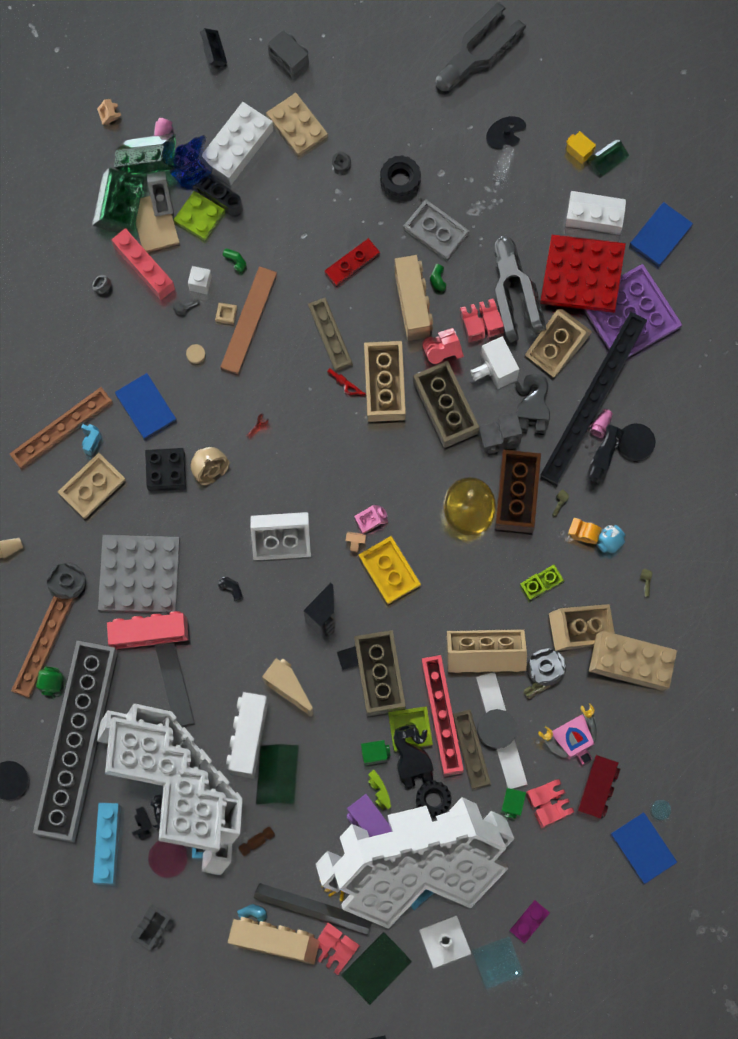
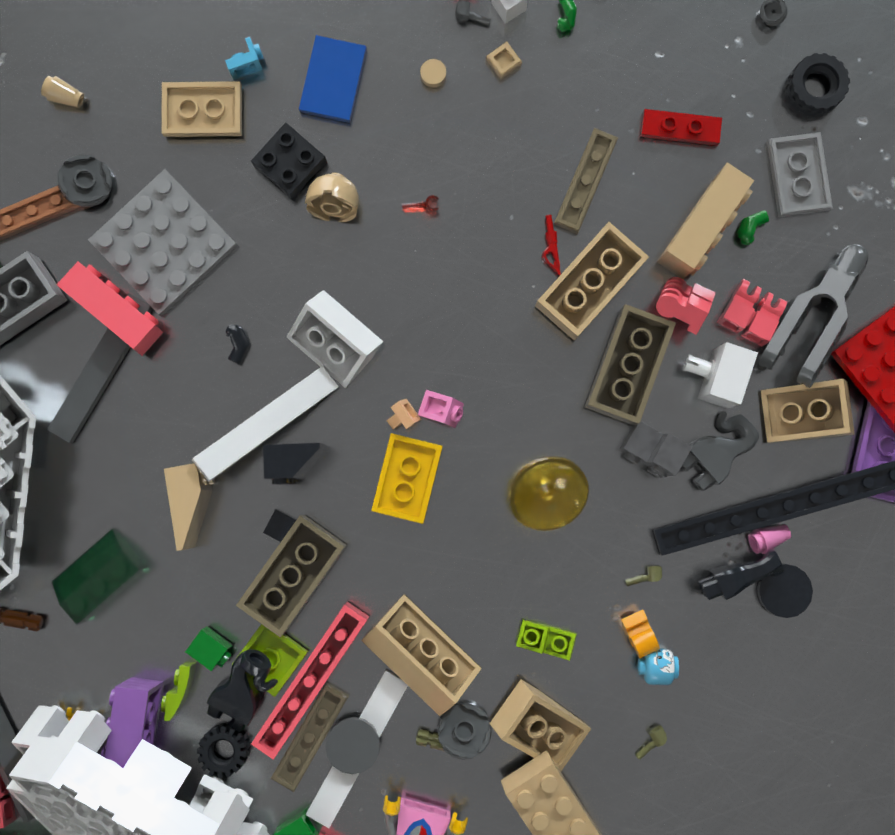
camera: 45 degrees right, 10 degrees up
nougat tile [10,387,113,470] -> none
nougat tile [220,266,277,375] -> none
white brick [226,692,268,779] -> none
reddish brown brick [495,450,541,533] -> none
none -> white tile [192,366,339,482]

